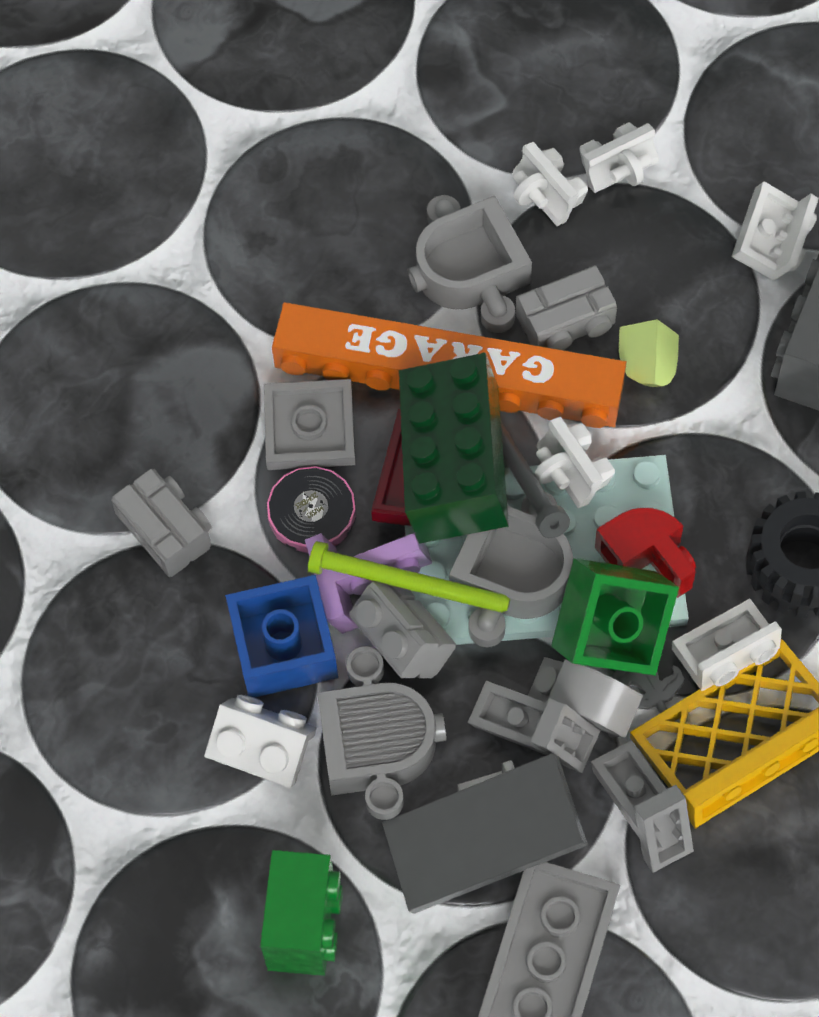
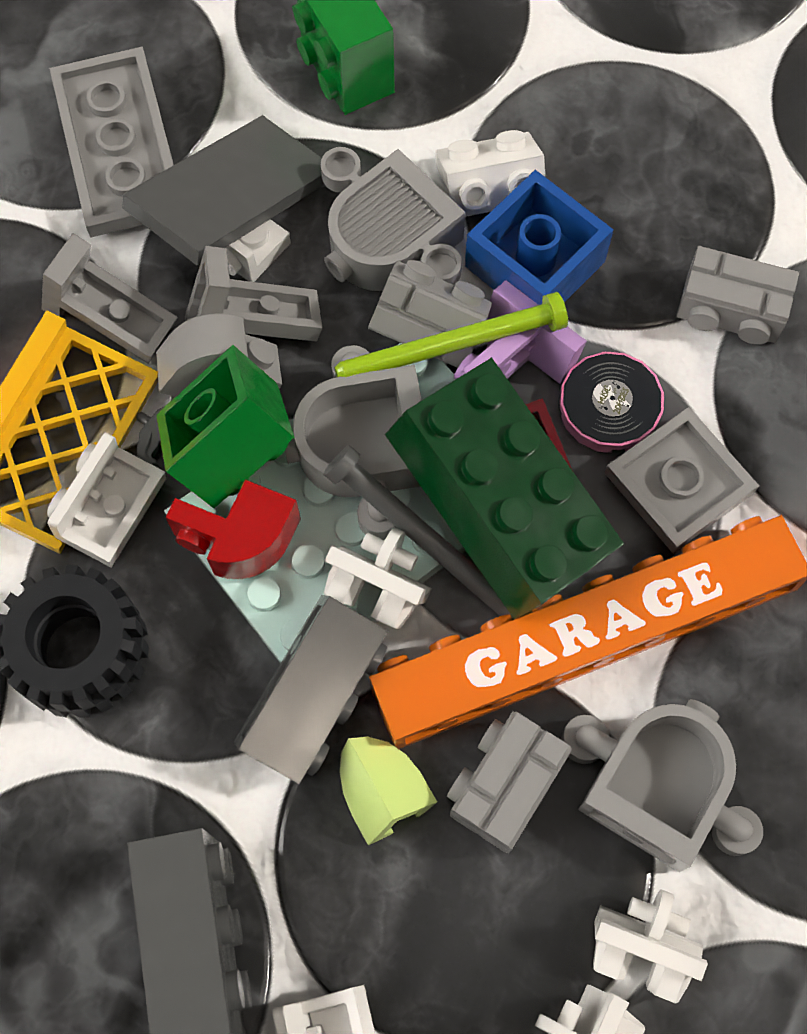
camera: 145 degrees right, 5 degrees up
none -> brick [234,595,388,784]

